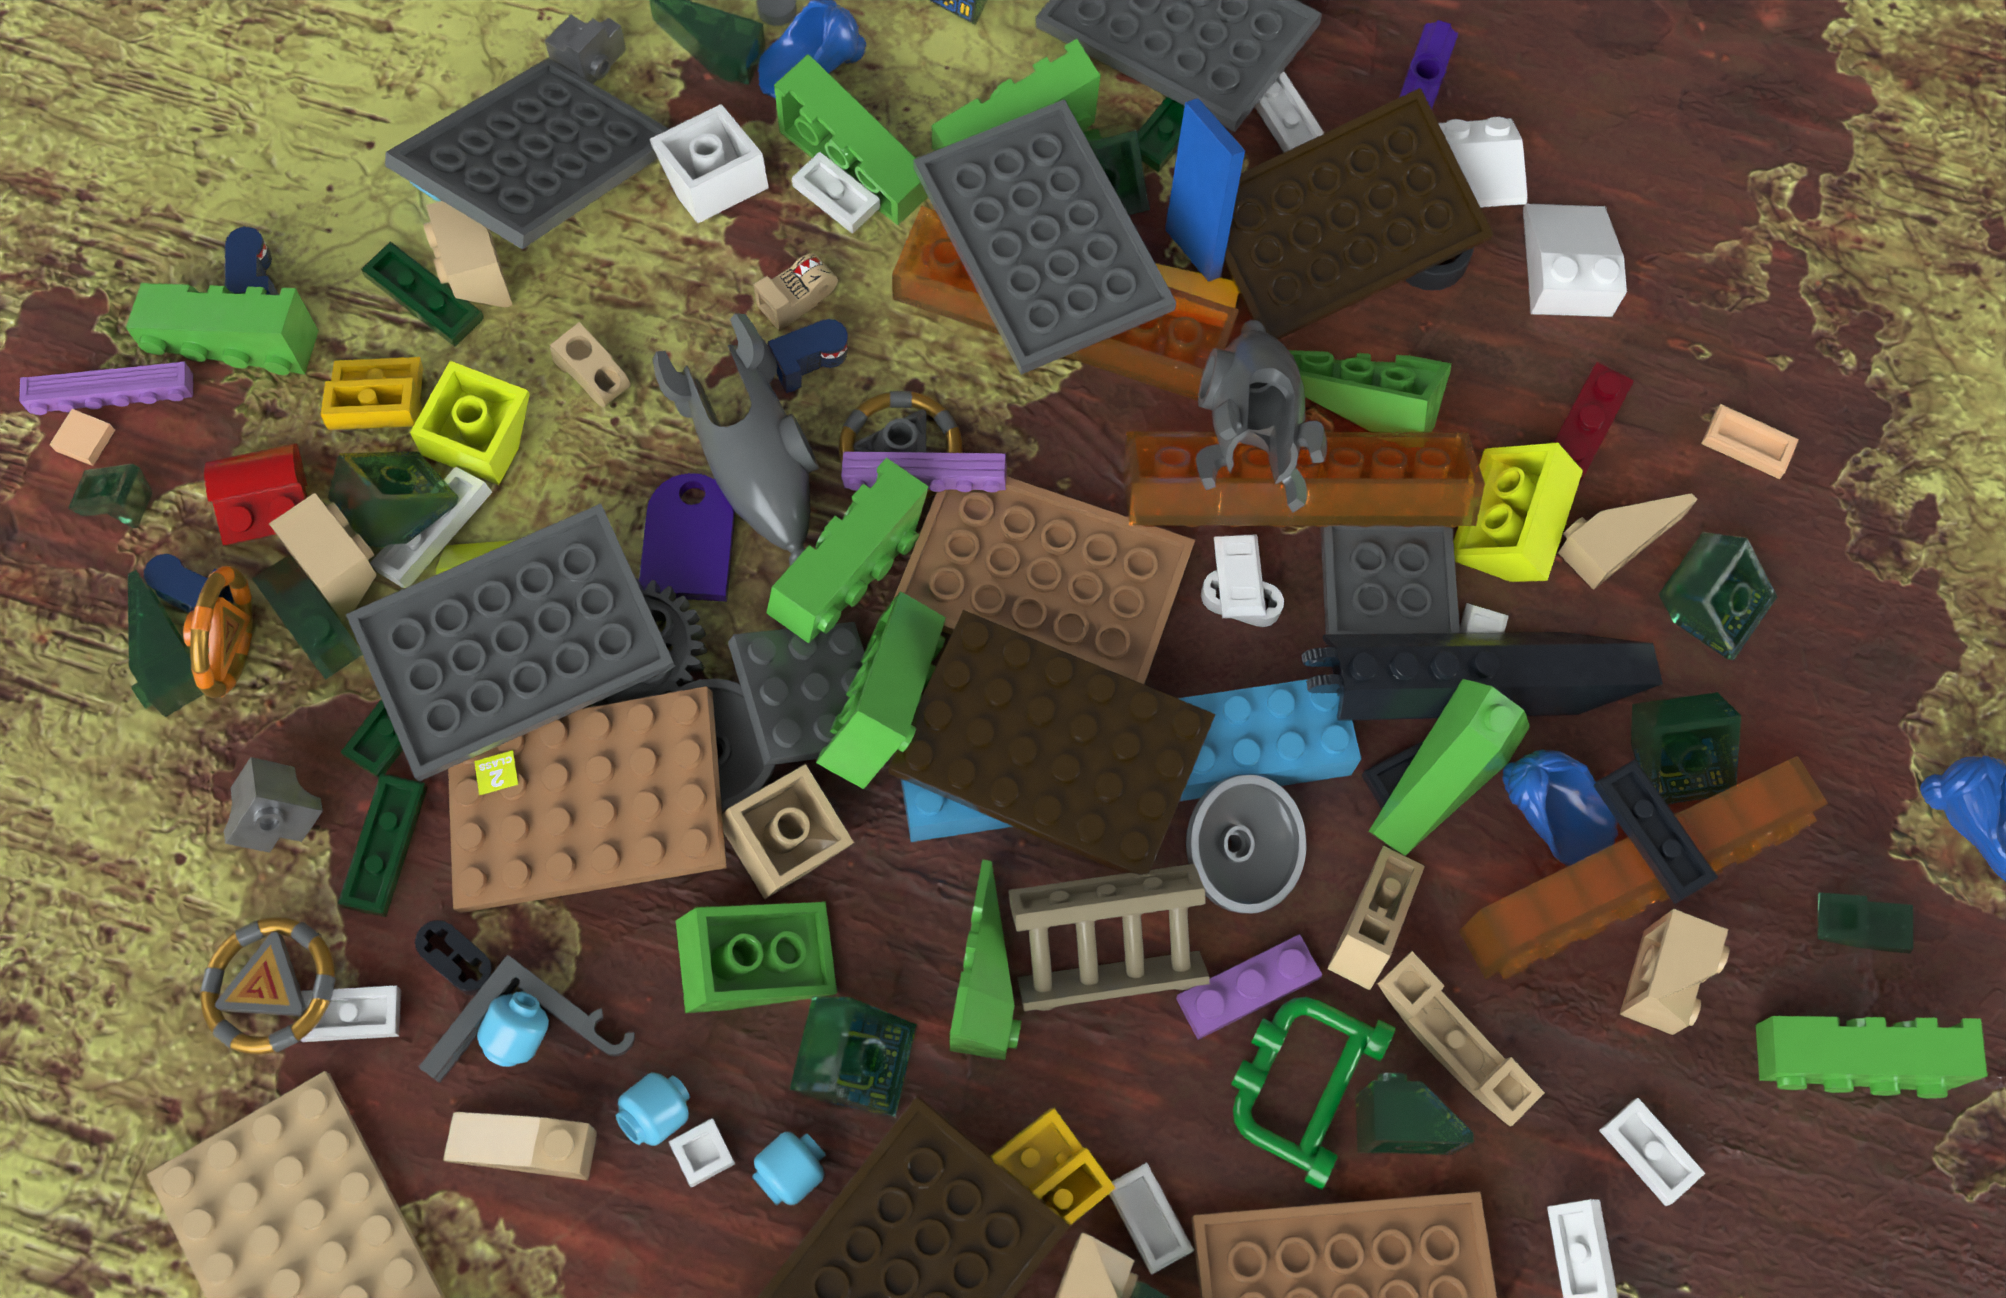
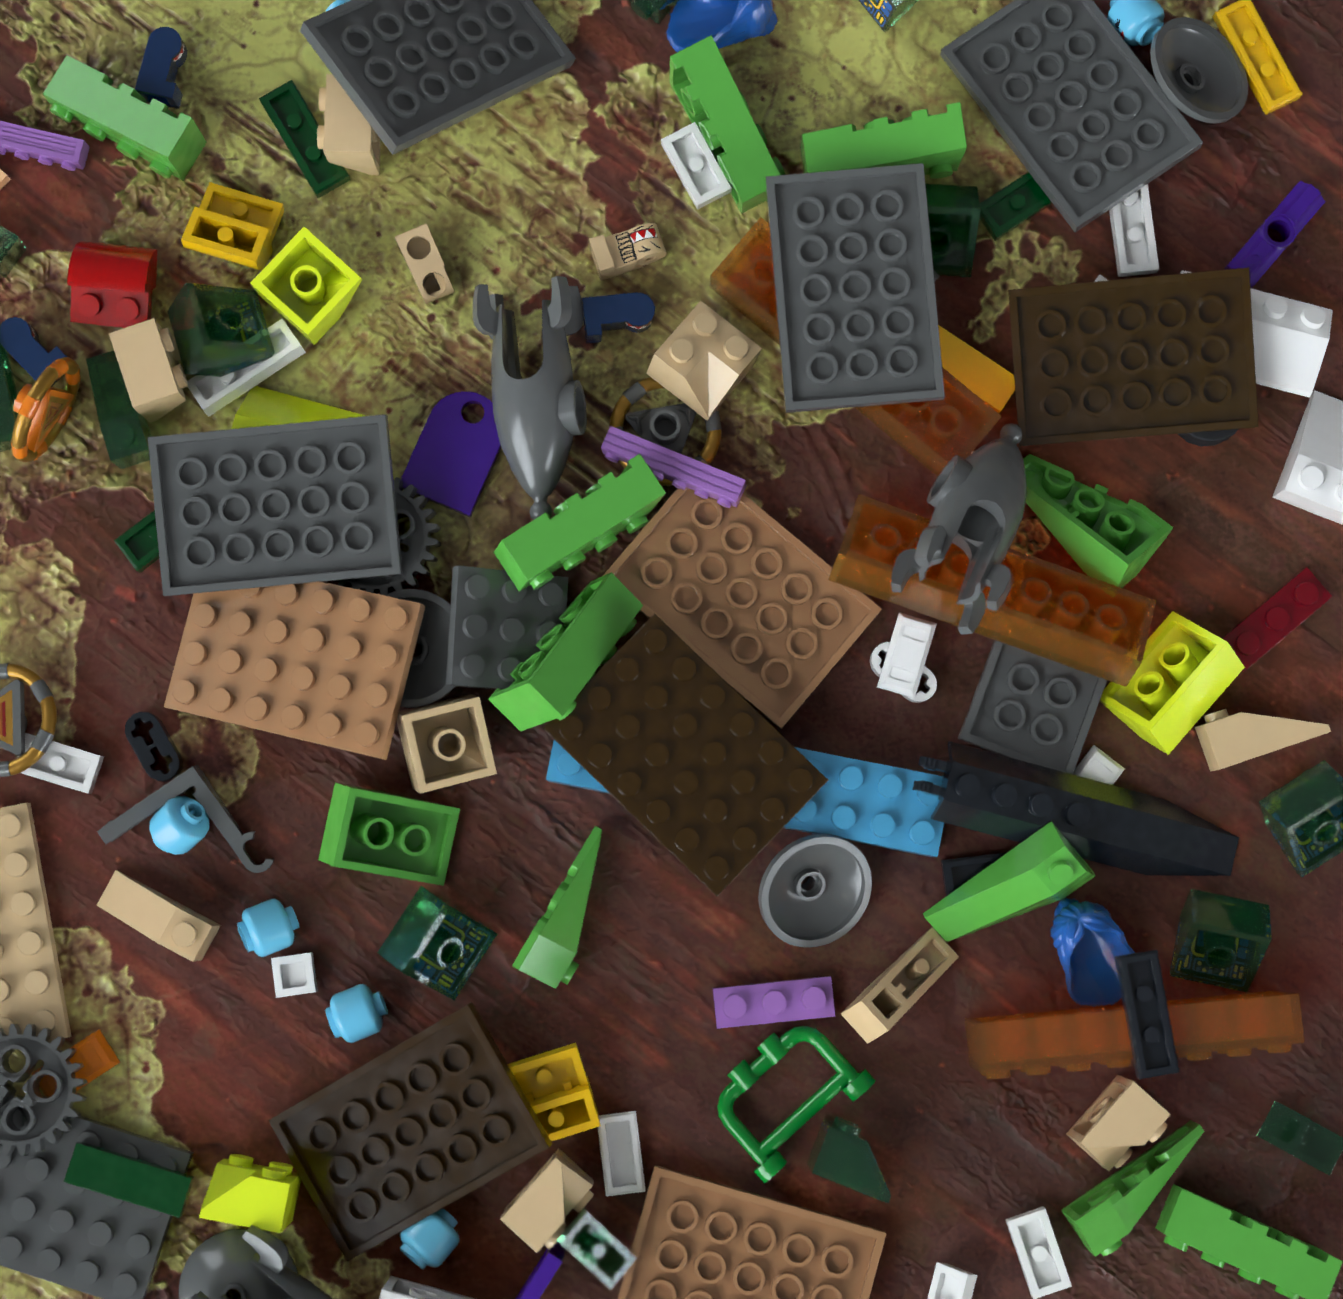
camera: 20 degrees right, 15 degrees up
flat silver brick [224,757,323,853] -> none
dark green tile [337,773,428,917] -> none
neon yellow sticker [474,750,518,795] -> none
white slope [650,104,769,223] -> none
dark tan fence [1009,864,1210,1011] -> none
blue tile [1165,98,1245,282] -> none
tan slope [1377,951,1544,1126] -> none
none -> tan slope [646,301,762,421]
none -> bright green wedge [1061,1120,1204,1257]

